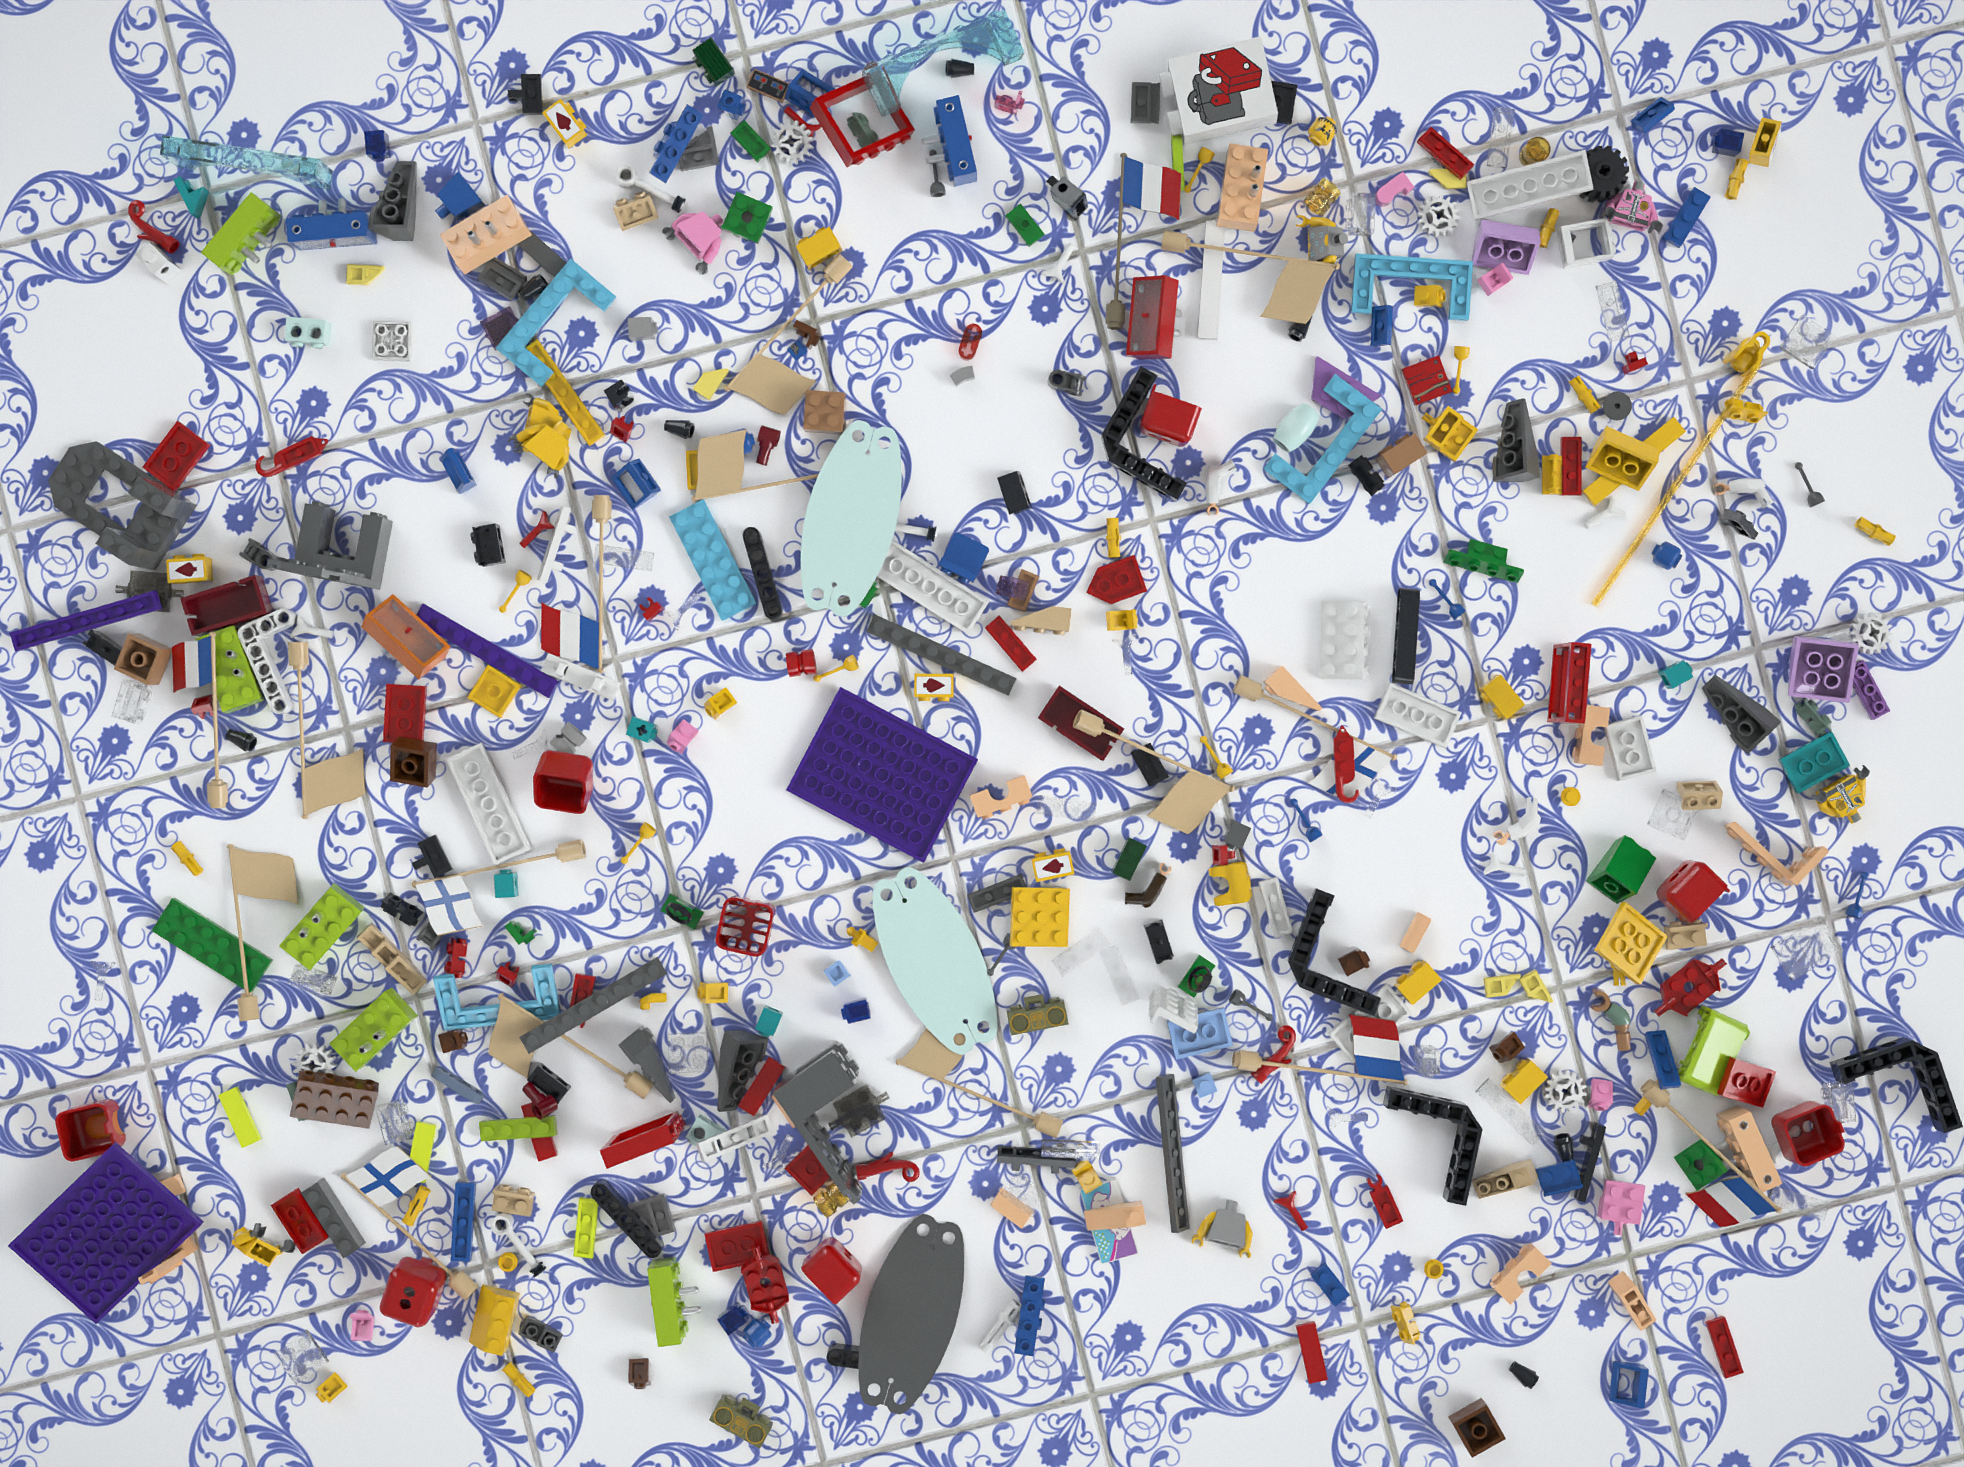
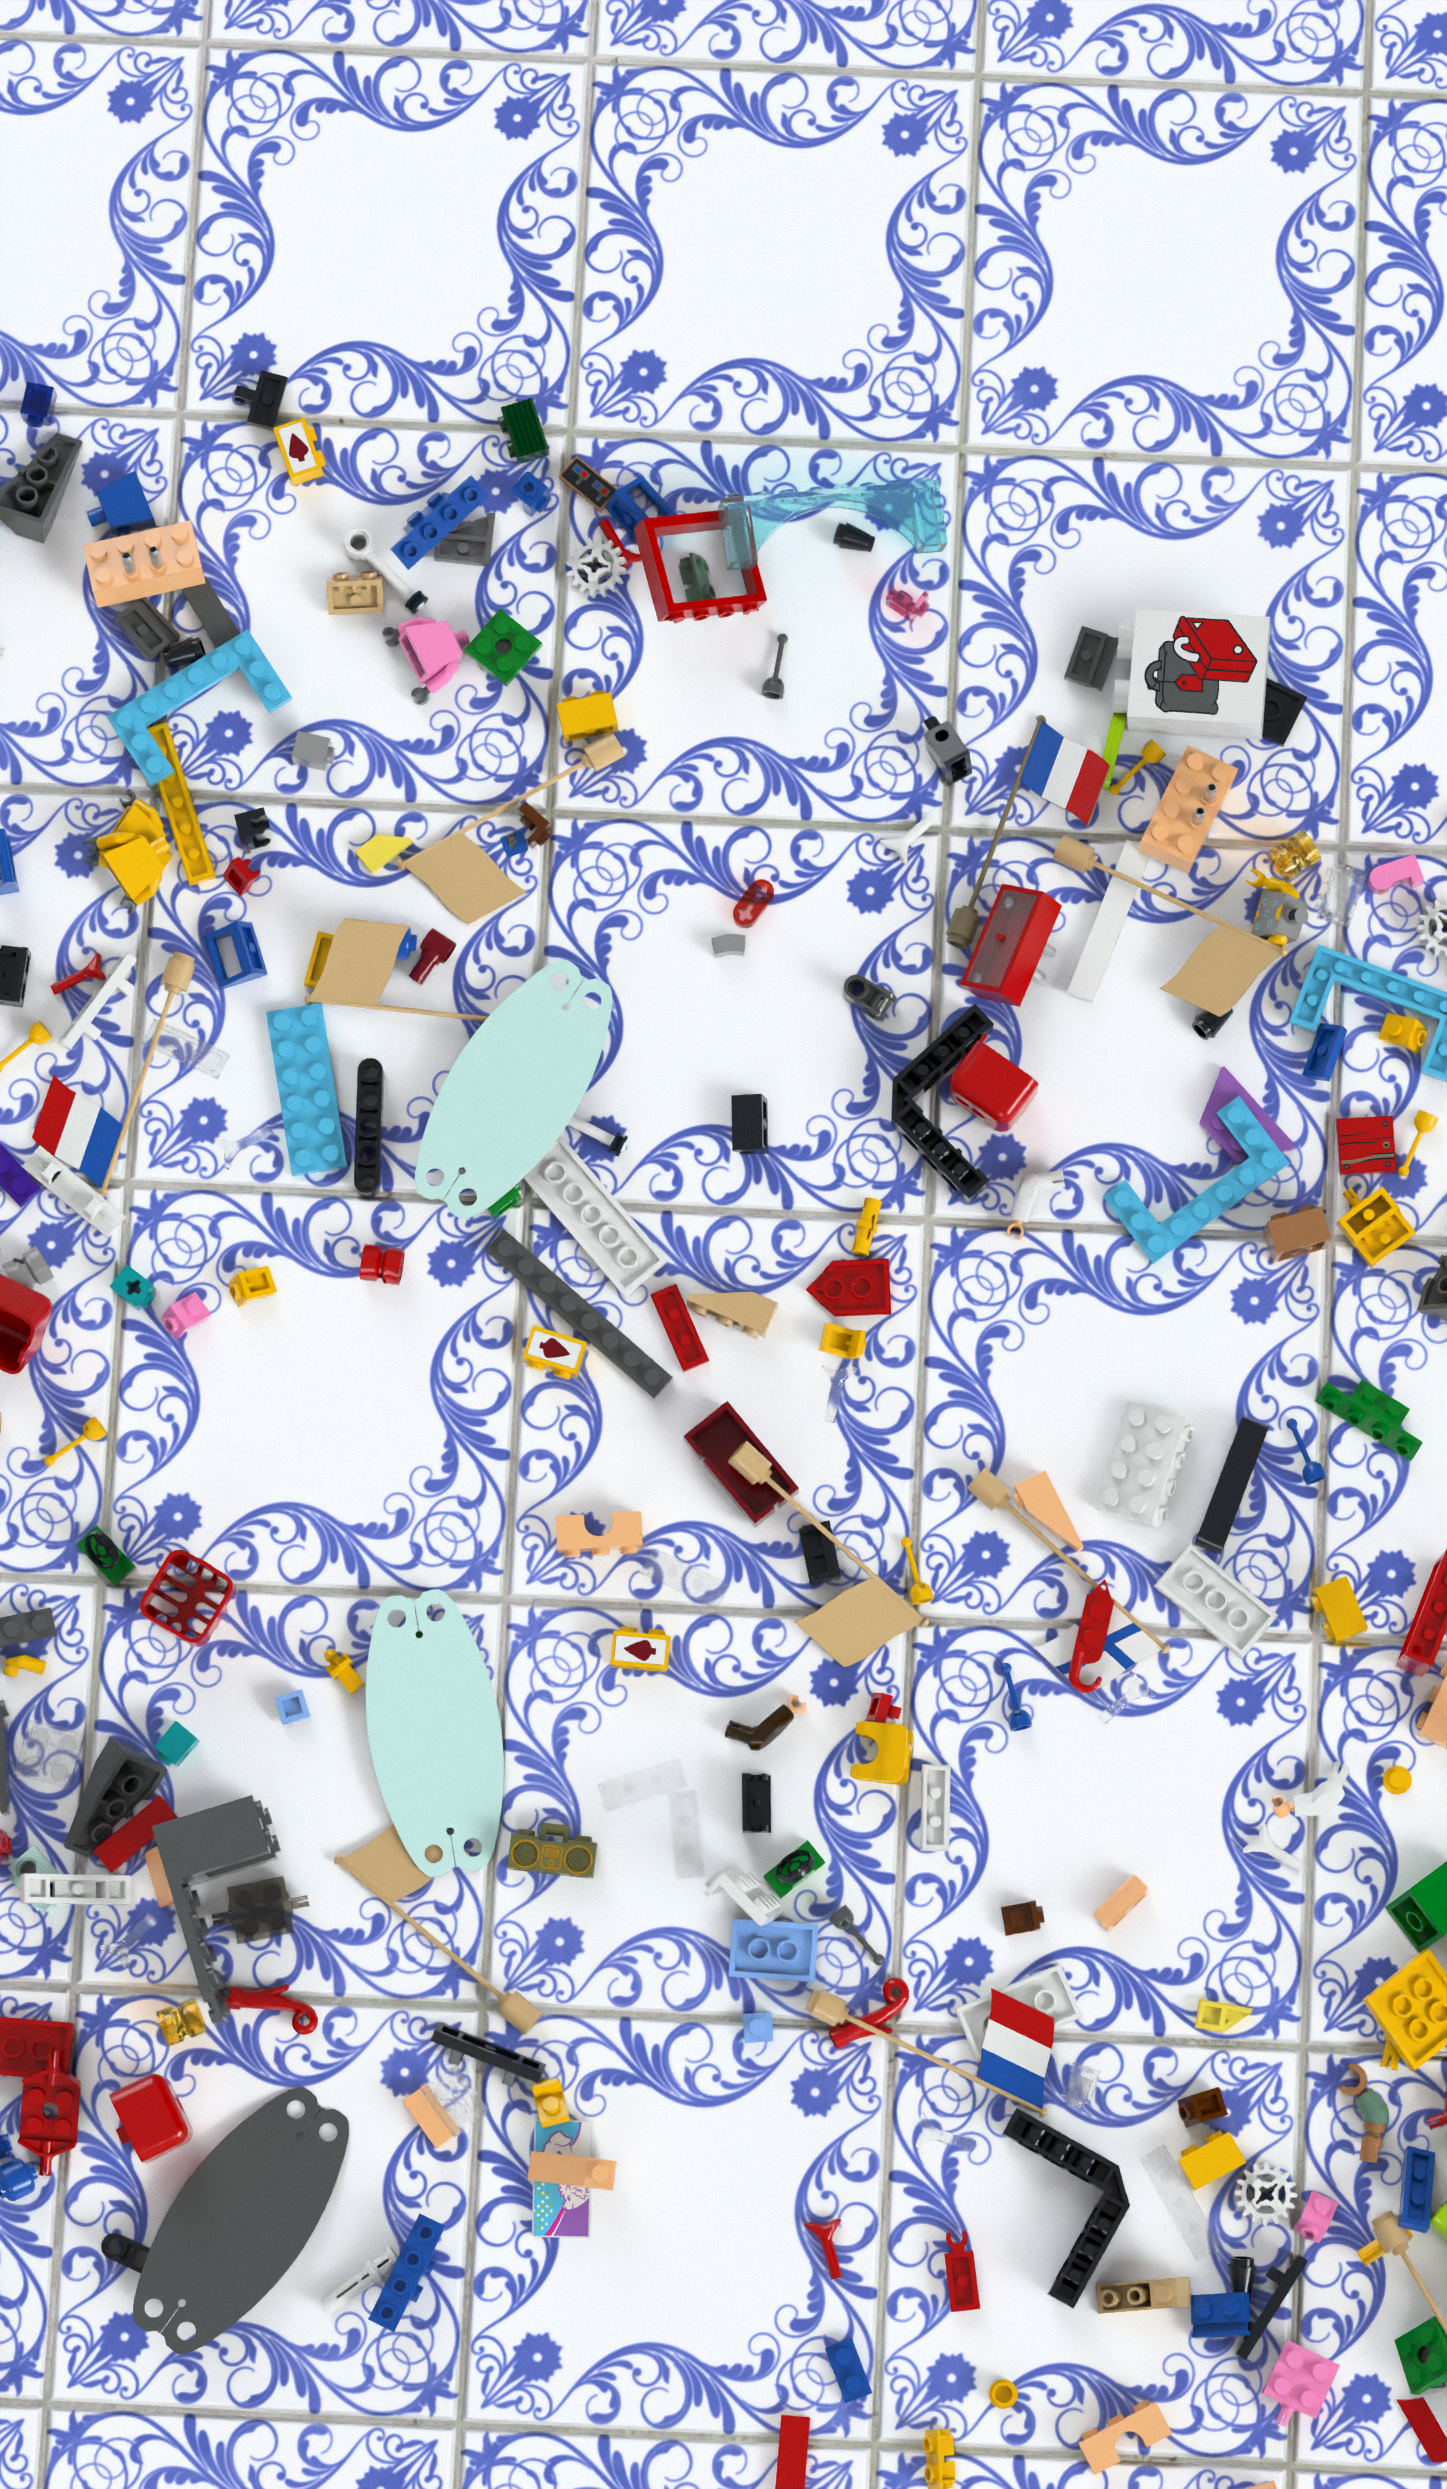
camera: 20 degrees right, 10 degrees down
clear purple piece [480,306,519,351] -> none
red tile [639,597,665,621] -> none
black cone [664,420,695,439] -> none
yellow bracket [697,982,728,1004] -> none
green plate [730,120,771,163] -> none
red tile [784,1145,830,1196] -> none
dark purple plate [786,687,978,863] -> none
medium nougat brick [803,390,846,435] -> none
yellow hinge [813,655,859,682] -> none
clear blue brick [841,997,871,1024] -> none
blue piece [921,95,977,187] -> none
blue bracket [938,532,989,584] -> none
dark grey tile [967,874,1026,913] -> none
dark grey hinge [987,933,1016,976] -> none
clear purple bracket [996,575,1029,600] -> none
green plate [1005,203,1045,247] -> none
medium nougat tile [1007,569,1040,612] -> none
yellow plate [1010,887,1070,947] -> none
clear tile [1041,1139,1100,1159] -> none
dark green brick [1111,837,1147,881] -> none
dark grey plate [1156,1074,1190,1233] -> none
light grey torso [1192,1200,1253,1258] -> none
dark grey brick [1222,819,1251,851] -> none
light aqua piece [1273,403,1320,453] -> none
black brick [1287,888,1381,1016] -> none
yellow head [1308,116,1337,147] -> none
black hinge [1348,455,1385,496] -> none
yellow brick [1394,960,1442,1005] -> none
light yellow tile [1518,969,1554,1003] -> none

